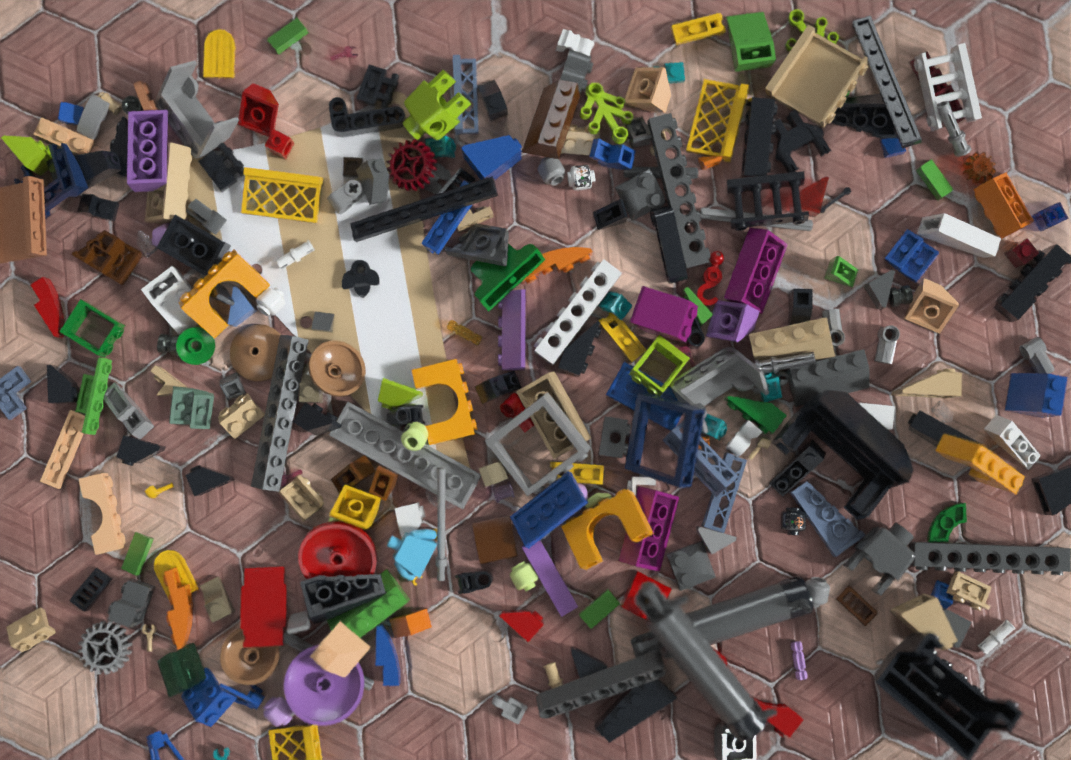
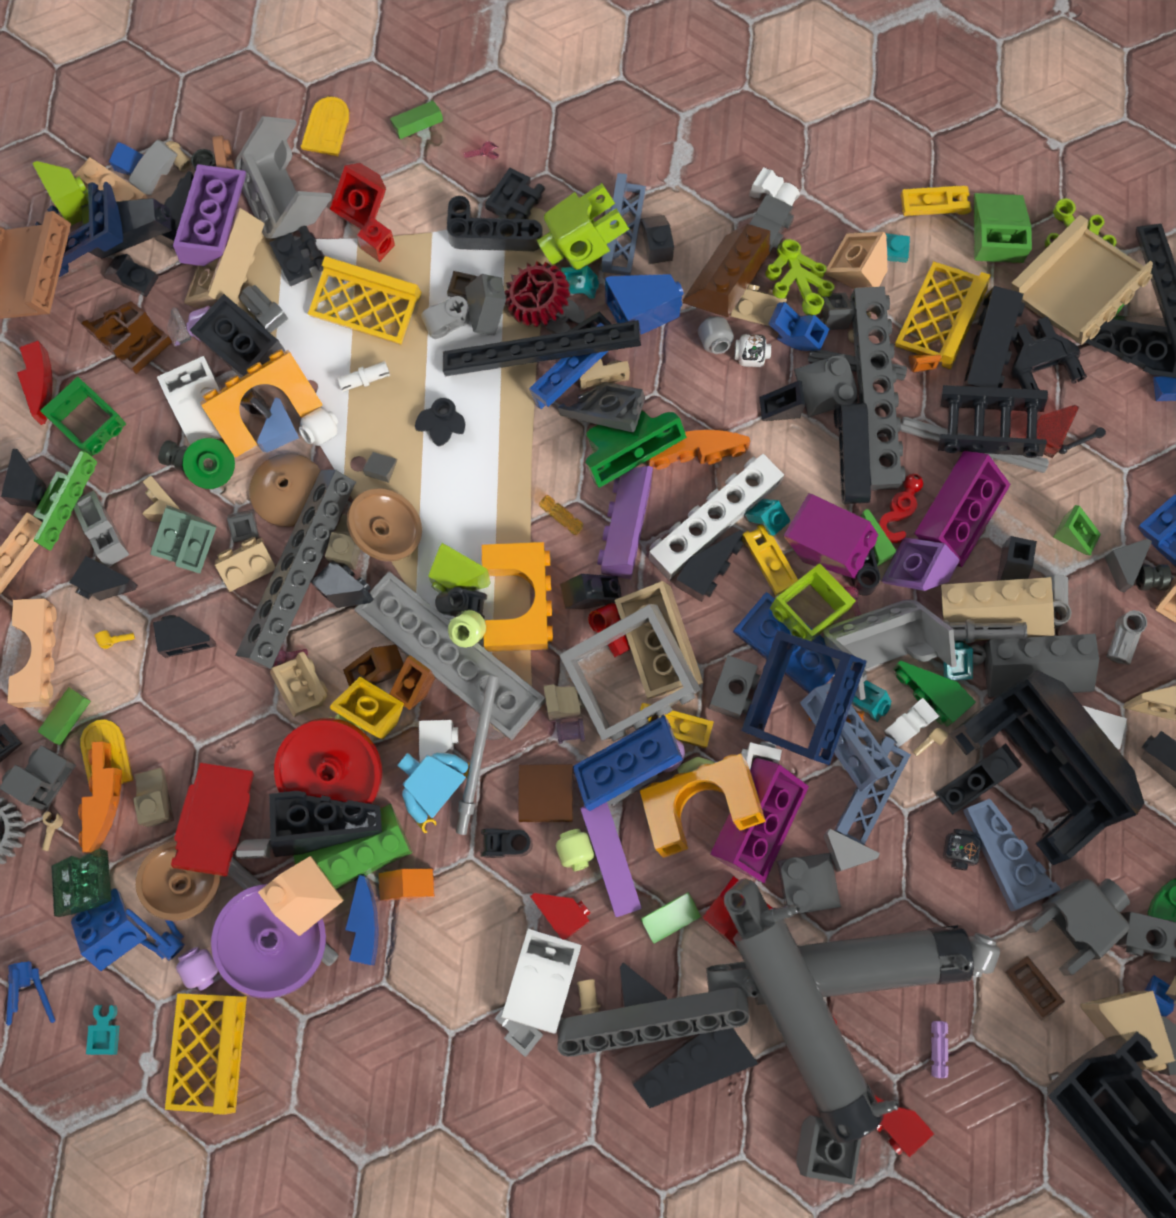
camera: 15 degrees right, 10 degrees down
none -> white slope [501,929,581,1034]

